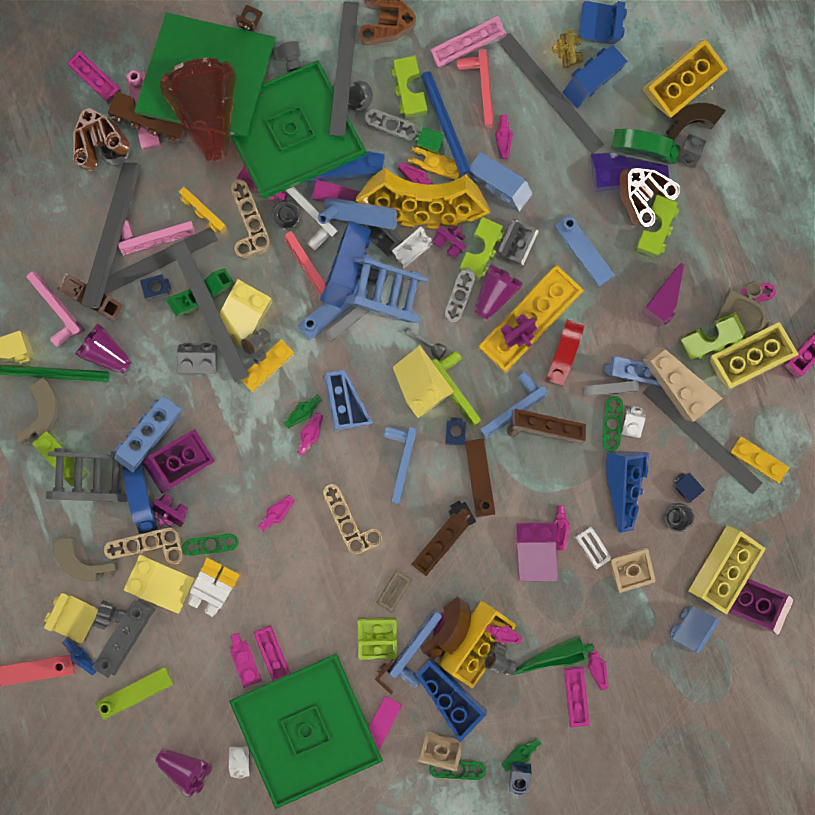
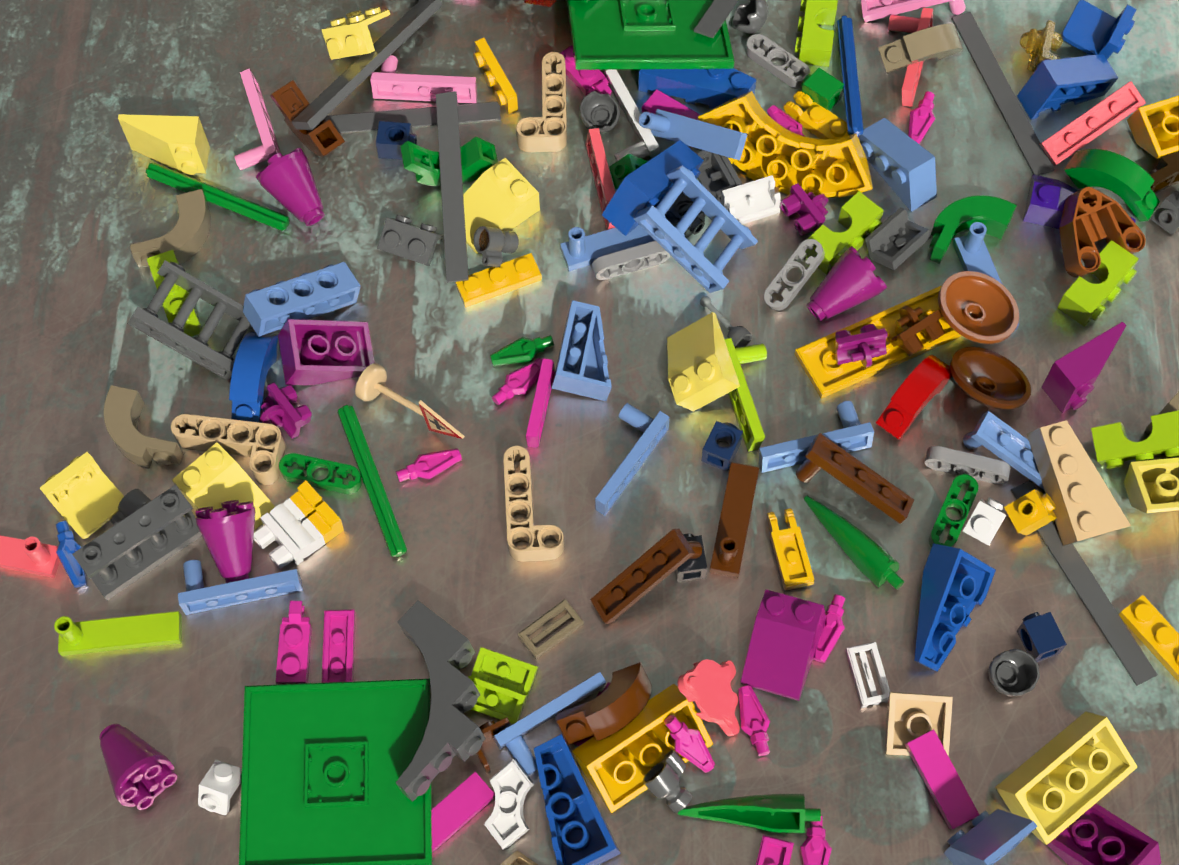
camera: 30 degrees right, 20 degrees down
none -> medium blue piece [178,560,303,615]
none -> magenta cone [195,500,256,583]
none -> light yellow bracket [321,7,391,60]
none -> green axle [337,405,407,557]
none -> tan piece [355,363,465,439]
none -> dark grey arch [396,601,486,802]
none -> white tile [484,759,534,850]
none -> dark pink tile [526,358,555,448]
none -> green bracket [609,154,648,189]
none -> coral tile [677,659,740,736]
none -> dark pink piece [738,685,770,756]
none -> yellow hinge [766,508,814,590]
none -> green piece [804,495,904,590]
none -> dark tan arch [878,23,963,74]
none -> reddish brown hips [889,306,945,356]
none -> dark pink tile [905,729,980,830]
none -> green arch [929,195,1017,264]
none -> dark orange dish [938,271,1019,344]
none -> reddish brown dish [950,347,1032,410]
none -> yellow brick [1004,489,1057,536]
none -> coral piece [1039,81,1146,166]

